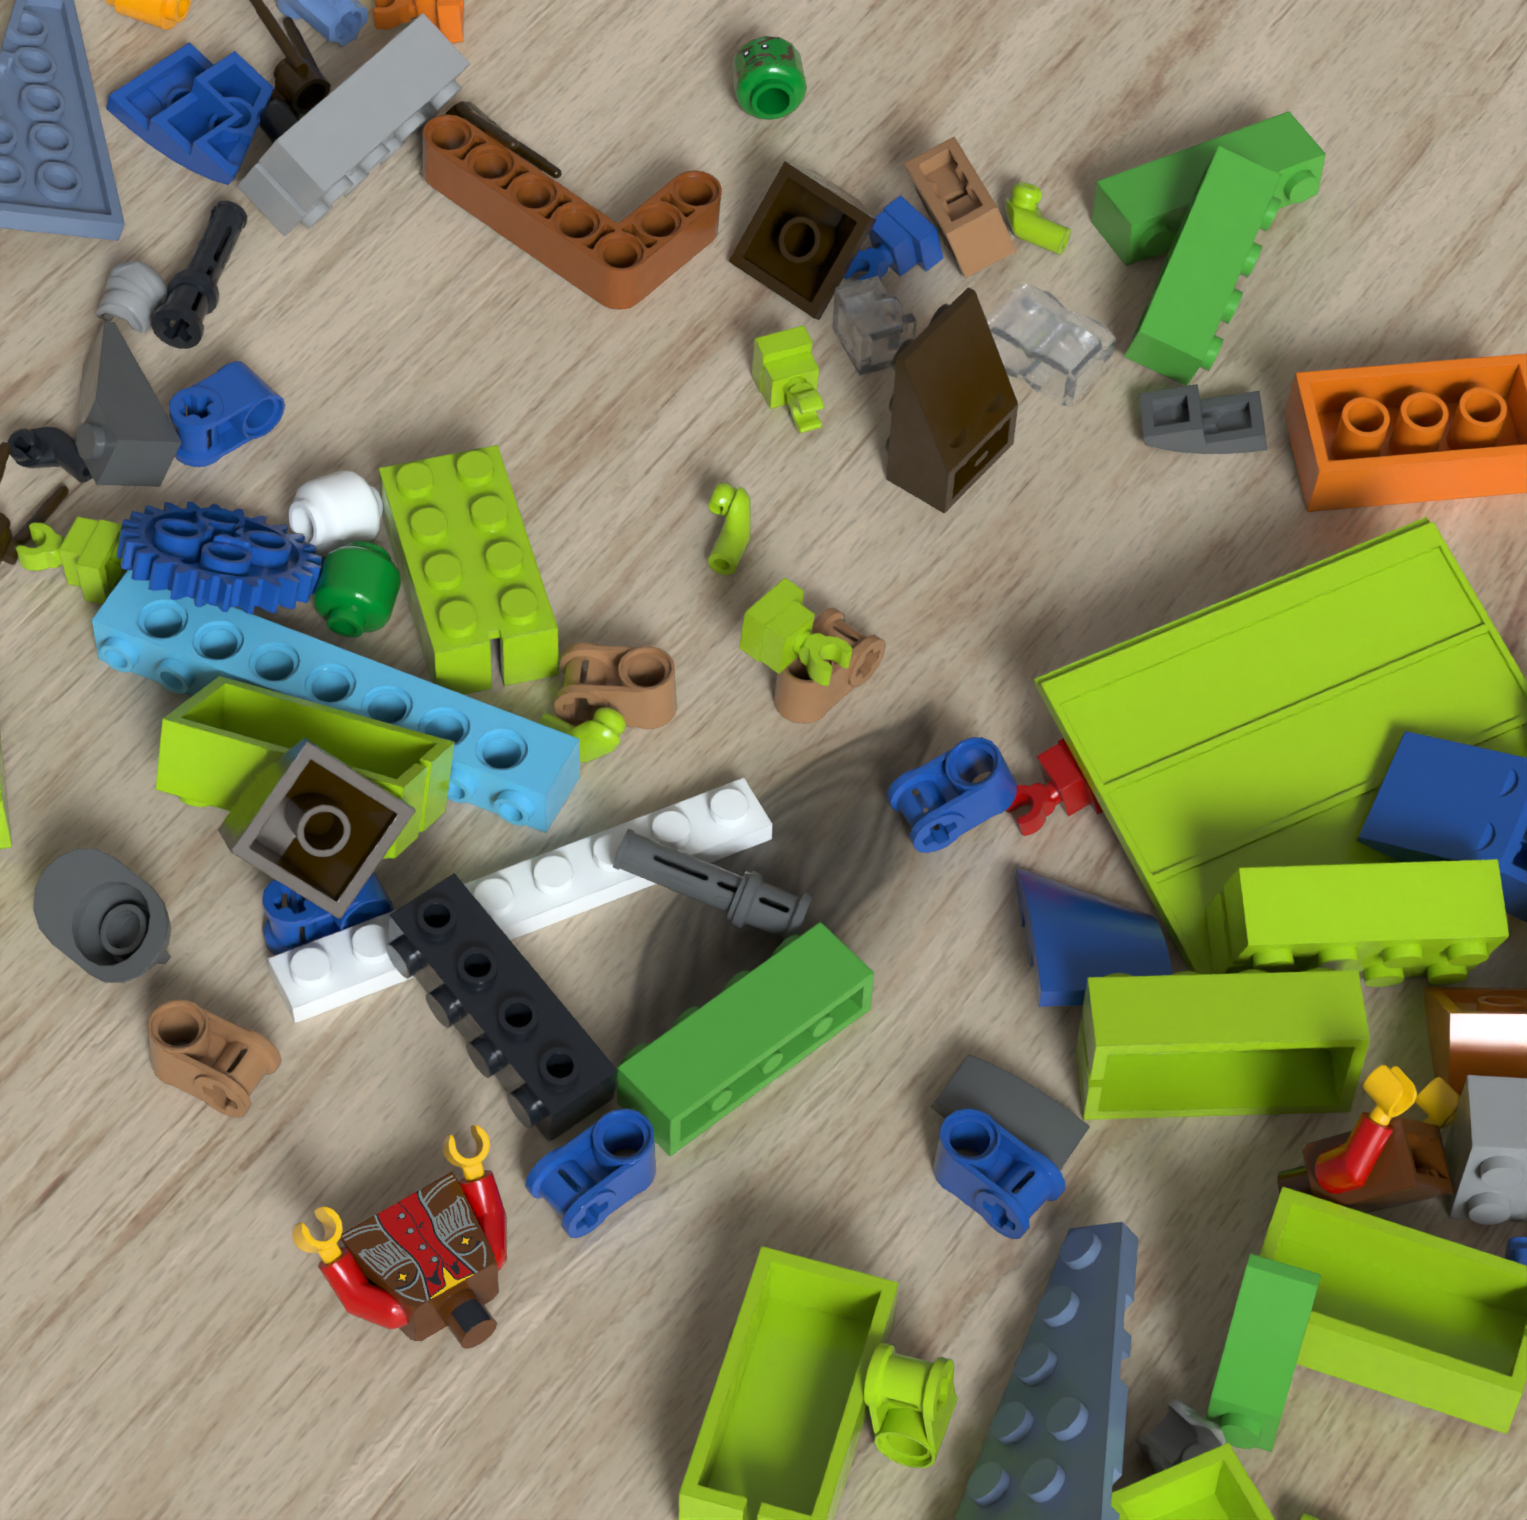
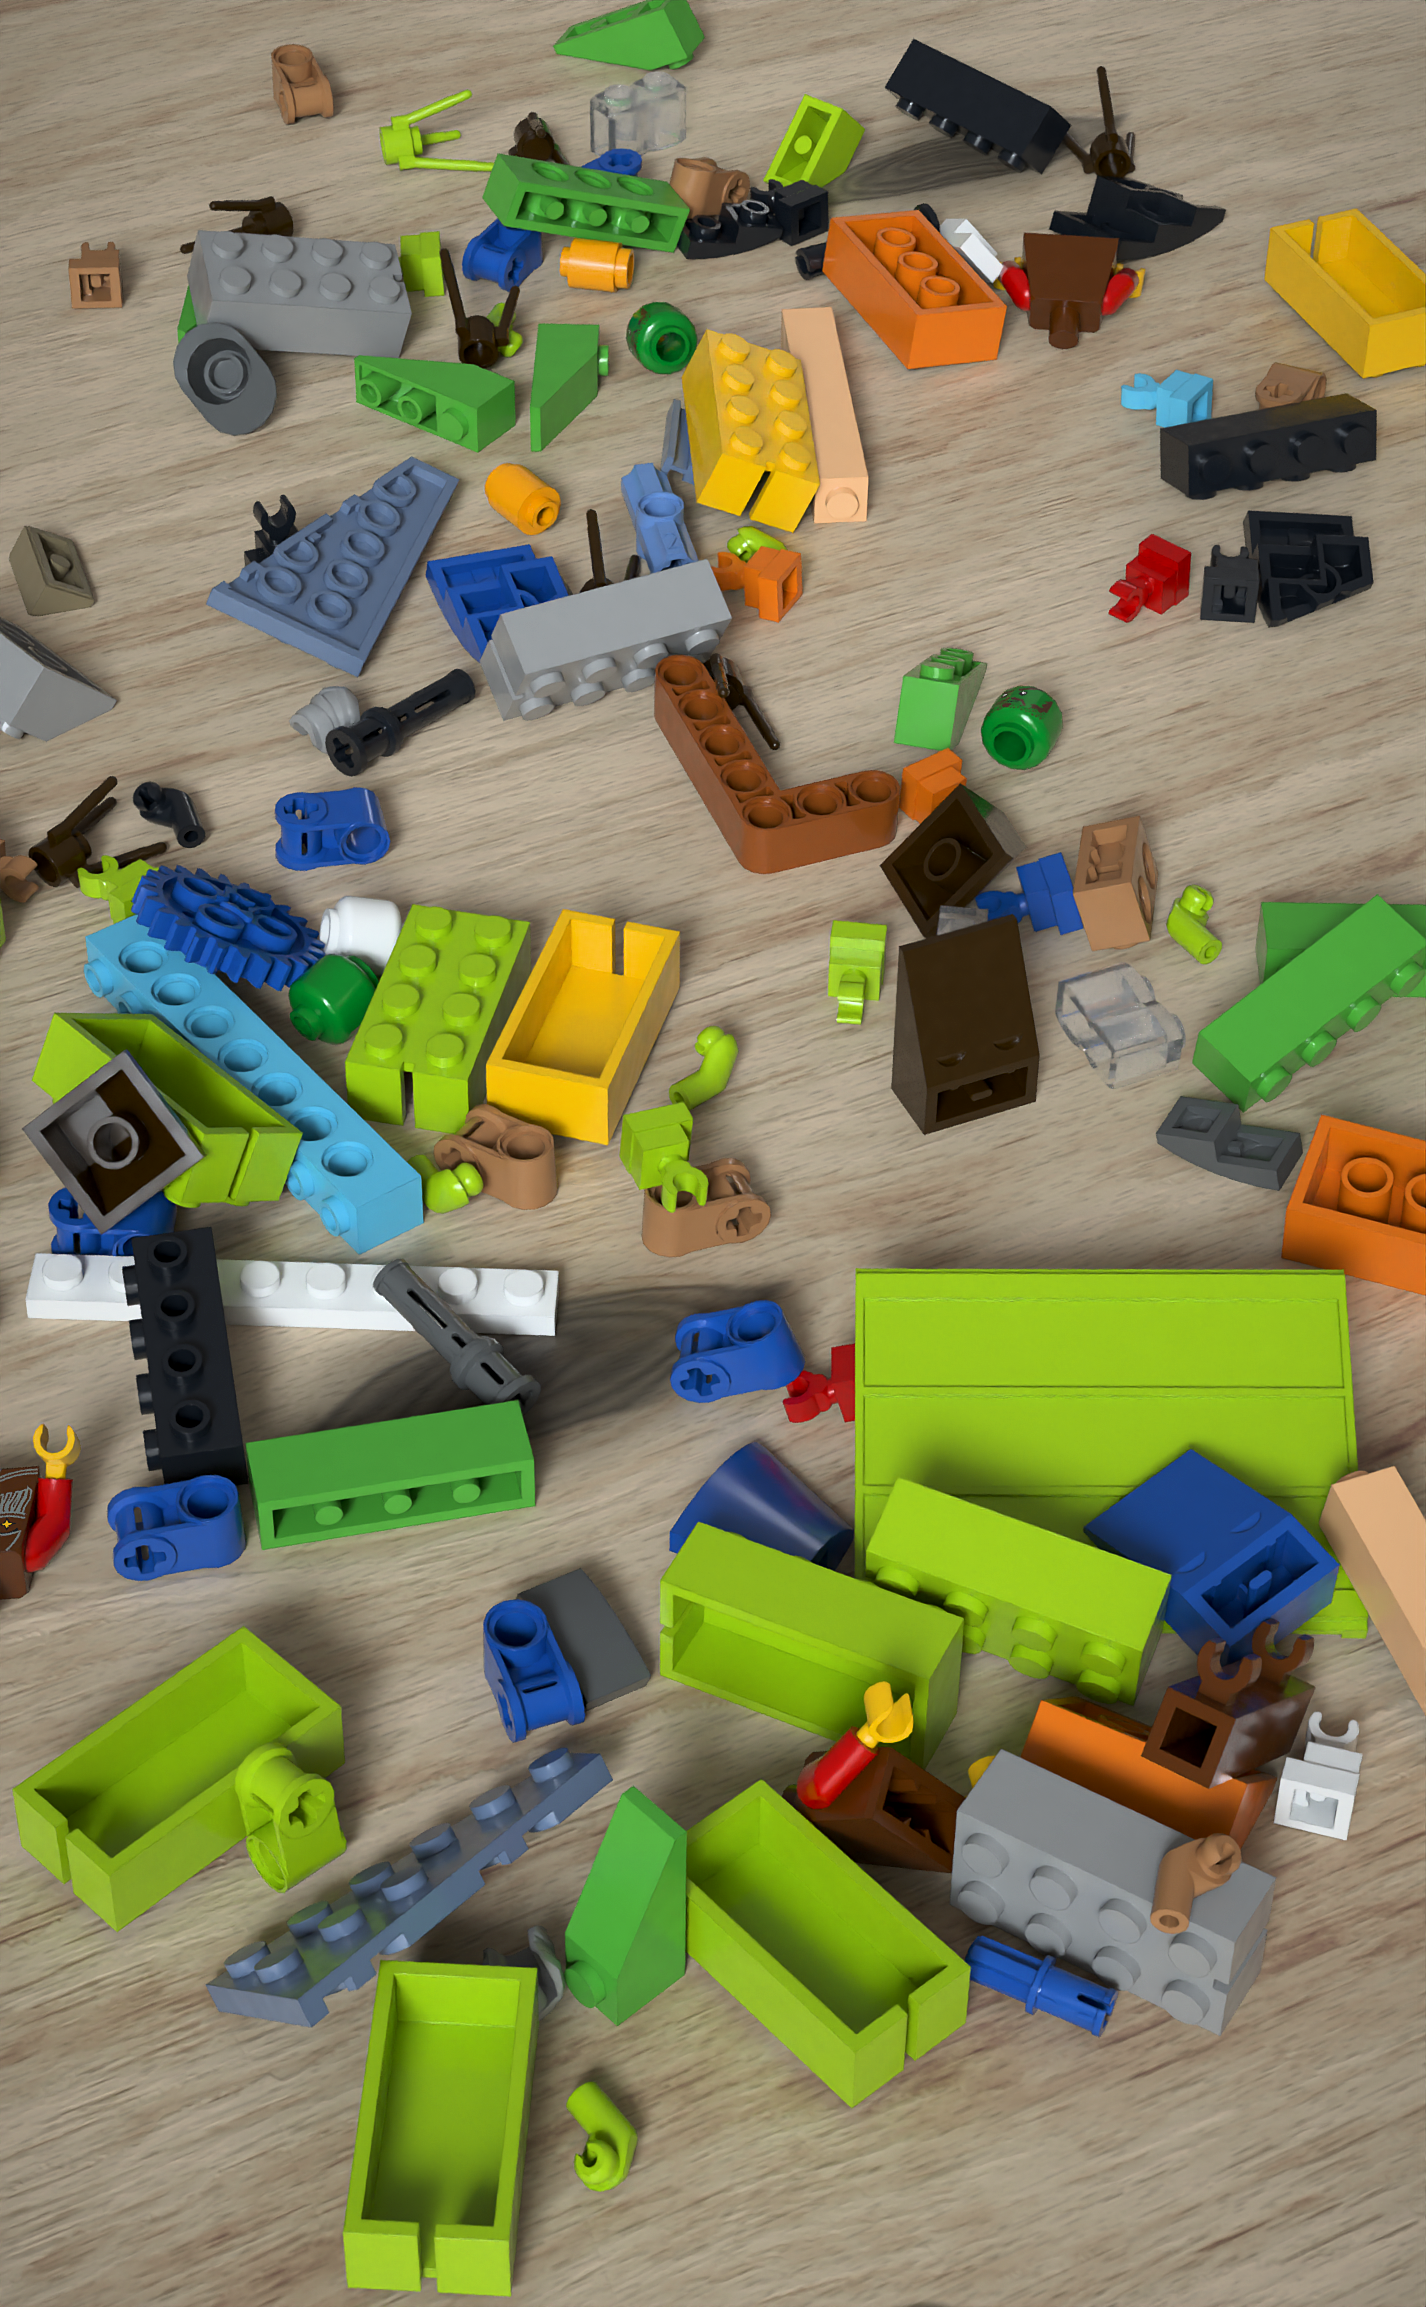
camera: 30 degrees right, 10 degrees down
dark grey slope [74,321,182,487] -> none
none -> yellow piece [486,909,680,1145]
none -> bright green slope [894,648,987,751]
none -> orange piece [899,748,967,824]

